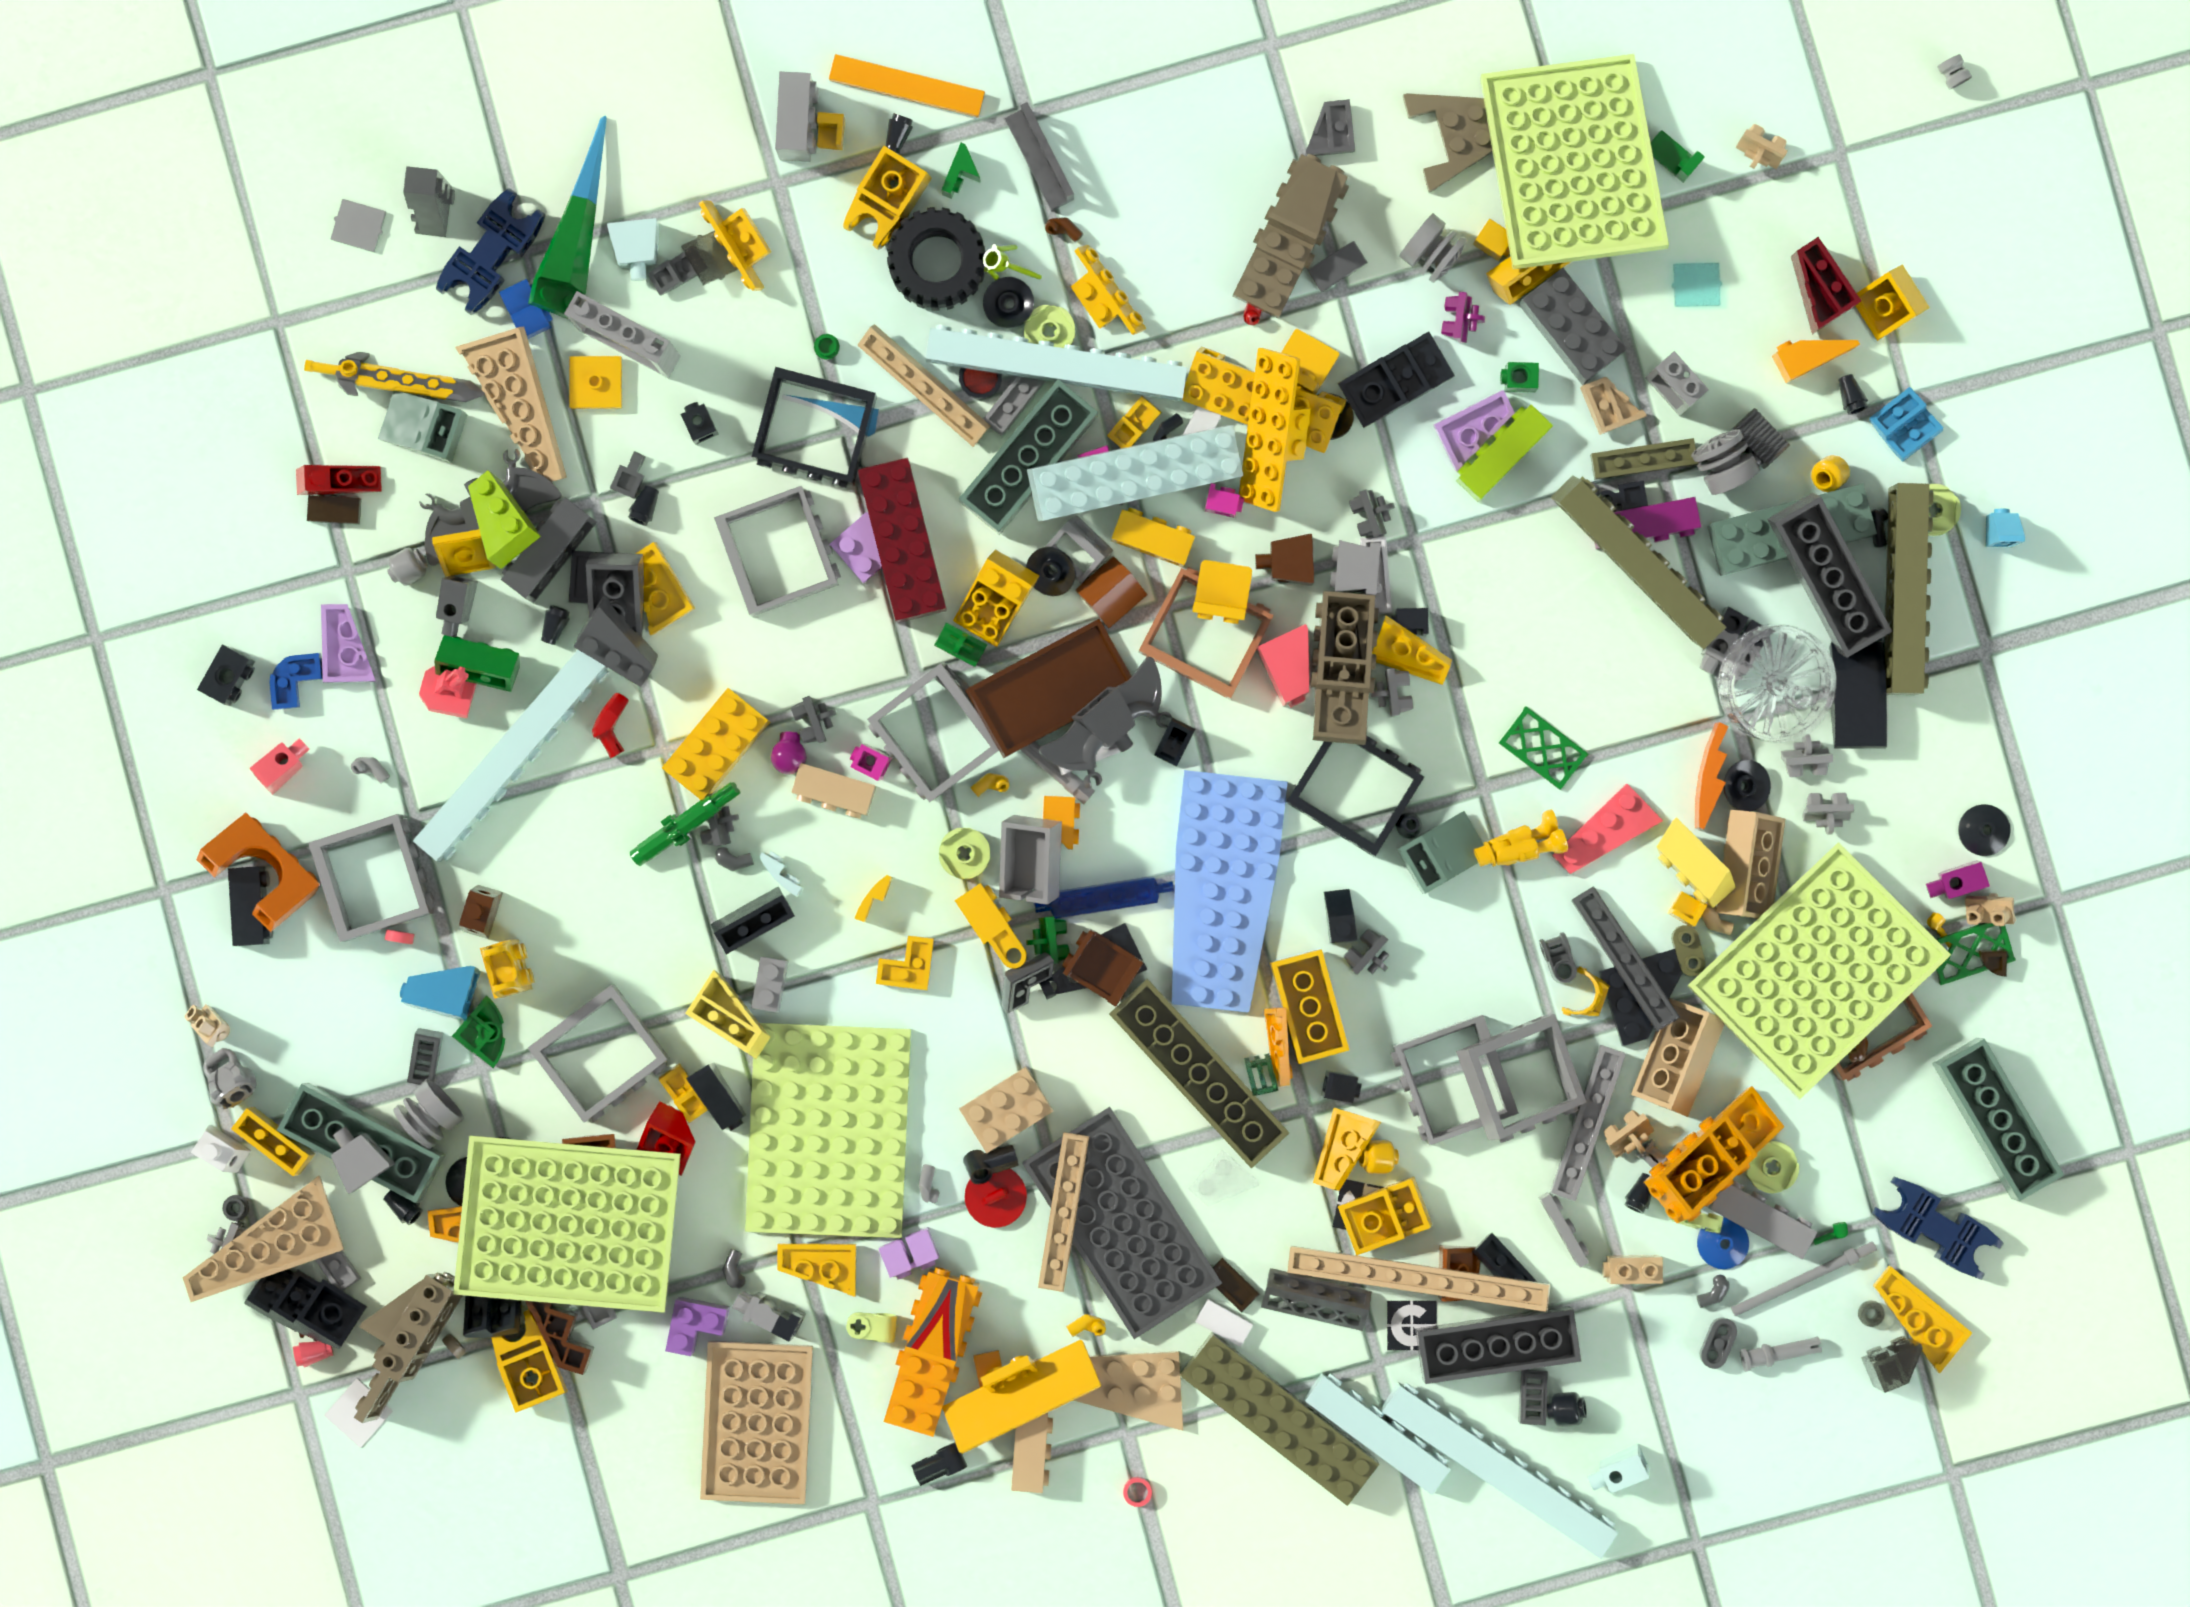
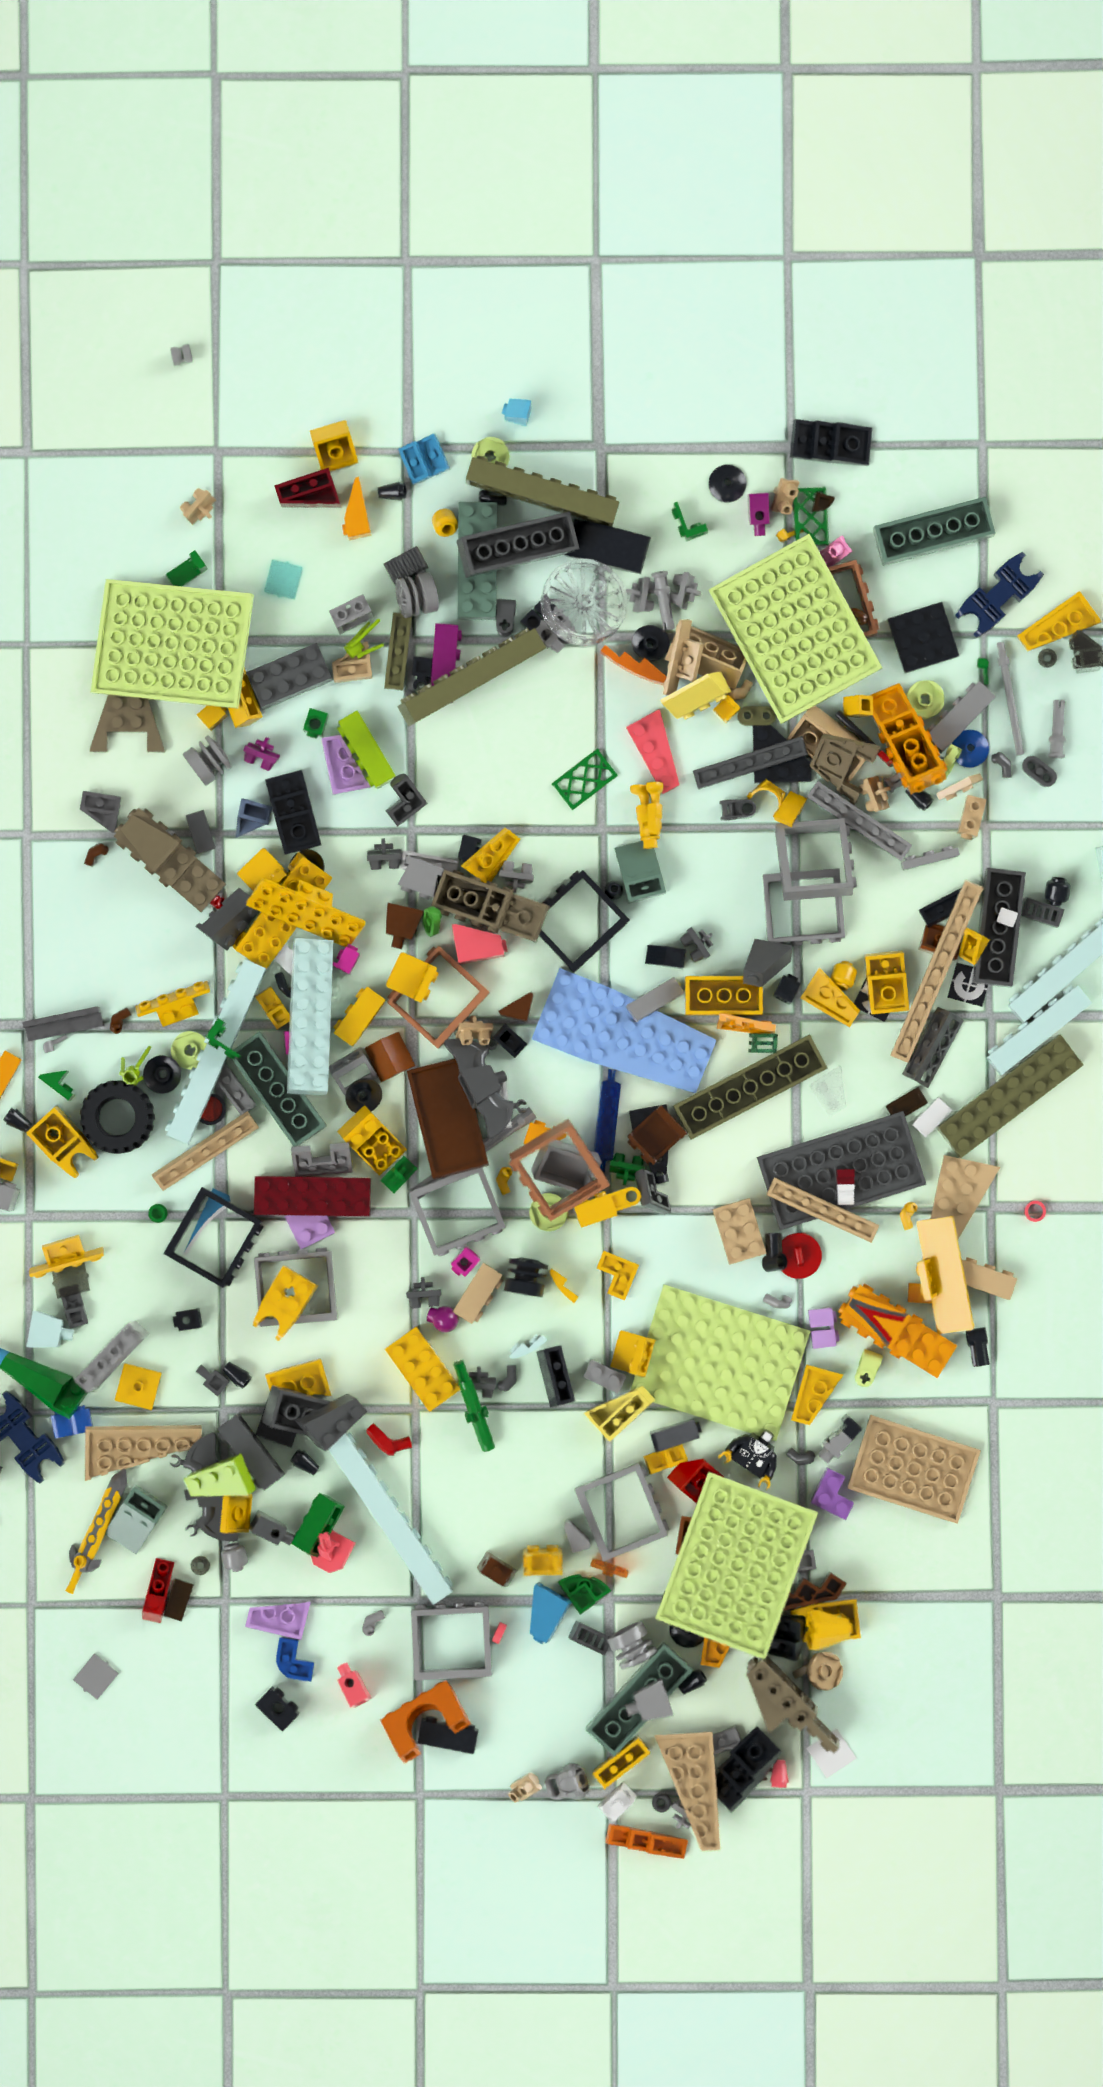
camera: 70 degrees left, 0 degrees up
none -> light grey hand [43,1034,68,1053]
none -> light grey piece [73,1653,119,1700]
none -> reddish brown arm [84,843,109,867]
none -> clear smoke plate [191,1556,210,1575]
none -> dark grey wedge [195,888,259,951]
none -> green bracket [206,1018,241,1060]
none -> sand blue slope [236,798,272,838]
none -> yellow brick [253,1266,318,1341]
none -> light grey plate [291,1142,353,1177]
none -> lime plant [344,619,384,659]
none -> dark grey brick [385,773,428,827]
none -> bright green plate [422,906,442,937]
none -> tan hips [455,1016,493,1045]
none -> dark grey piece [496,599,516,637]
none -> reddish brown slope [498,991,534,1022]
none -> black wheel [504,1257,548,1298]
none -> nougat window [509,1118,610,1221]
none -> light grey tile [564,1519,591,1554]
none -> clear orange plate [590,1558,629,1578]
none -> orange slope [605,1823,688,1859]
none -> yellow bracket [610,1330,655,1377]
none -> light grey tile [626,977,685,1023]
none -> light grey pin [651,571,675,630]
none -> tan bracket [663,619,704,695]
none -> green bracket [671,502,708,541]
none -> black torso [718,1429,777,1491]
none -> dark grey slope [743,939,792,987]
none -> yellow slope [774,791,808,828]
none -> black slope [790,419,872,466]
none -> yellow cone [806,1610,853,1650]
none -> tan tile [807,1652,843,1691]
none -> dark tan wing [810,734,881,806]
none -> bright pink hips [820,535,853,567]
none -> black piece [835,710,893,767]
none -> leg [836,1169,855,1205]
none -> yellow brick [843,695,873,717]
none -> black plate [887,602,960,674]
none -> tan wing [936,773,983,801]
none -> yellow slope [958,928,990,965]
none -> white sticker [997,908,1018,927]

